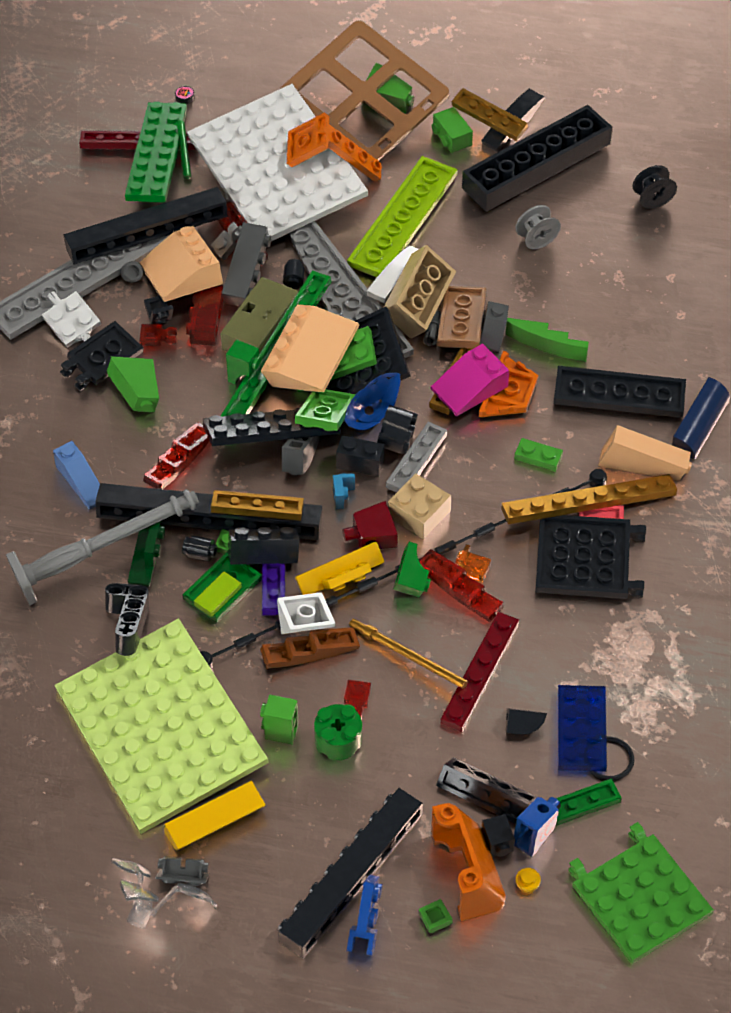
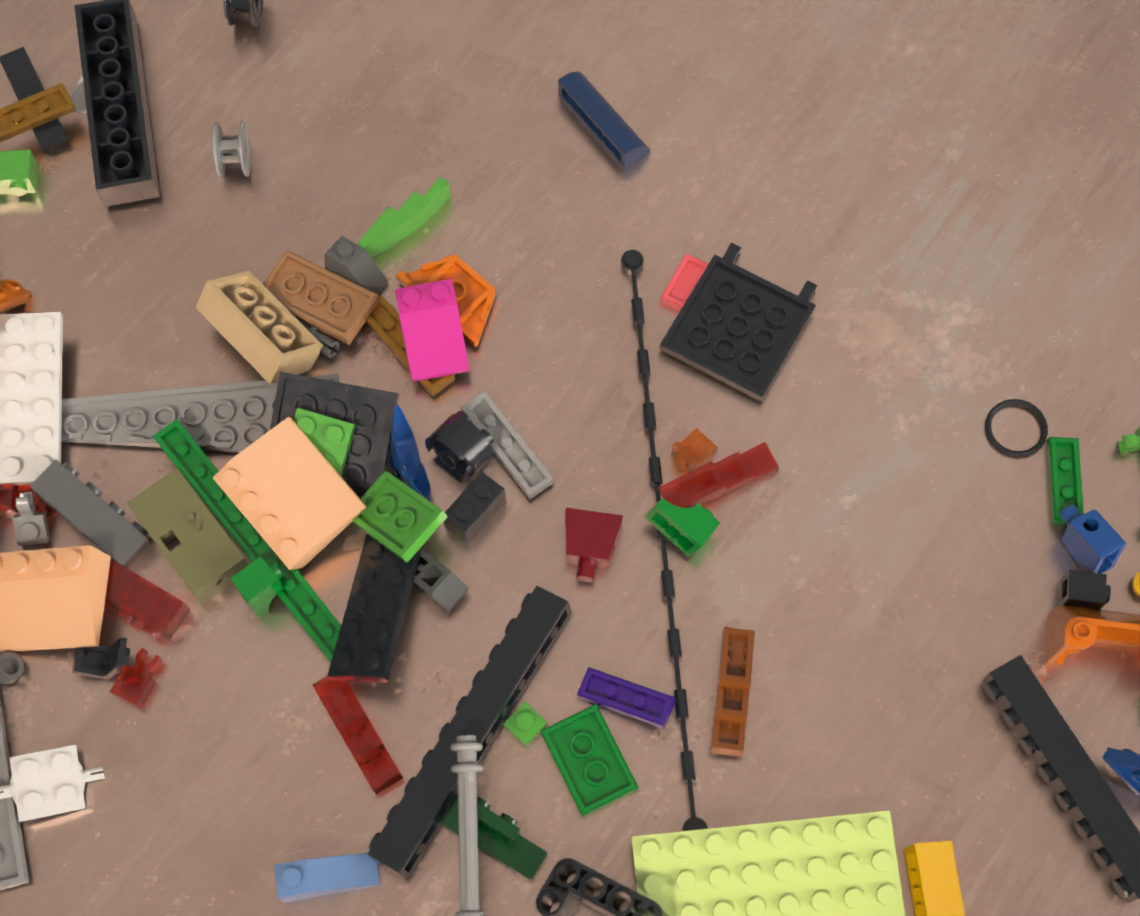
camera: 65 degrees left, 15 degrees up
black tile [60,321,144,391] -> none
bright green slope [107,357,159,412] -> none
black brick [182,535,217,562] -> none
lime tile [194,571,242,617] -> none
pearl gold plate [211,490,304,520] -> none
black brick [228,527,300,565] -> none
bright green brick [260,694,299,745] -> none
white slope [277,592,335,634] -> none
black brick [283,259,305,289] -> none
yellow bracket [295,542,384,595] -> none
green brick [314,704,362,760] -> none
dark azure bracket [333,473,355,510] -> none
clear red plate [344,680,371,719] -> none
lime plate [347,156,458,277] -> none
pearl gold bar [349,618,468,689] -> none
white slope [367,245,418,303] -> none
tan brick [388,473,451,540] -> none
black fence [436,757,537,824] -> none
dark red plate [440,611,519,732] -> none
pearl gold plate [501,474,677,525] -> none
black brick [506,708,547,734] -> none
bright green plate [514,438,563,472] -> none
black plate [553,366,686,418] -> none
clear blue plate [558,685,607,772] -> none
light nougat slope [598,425,692,481] -> none

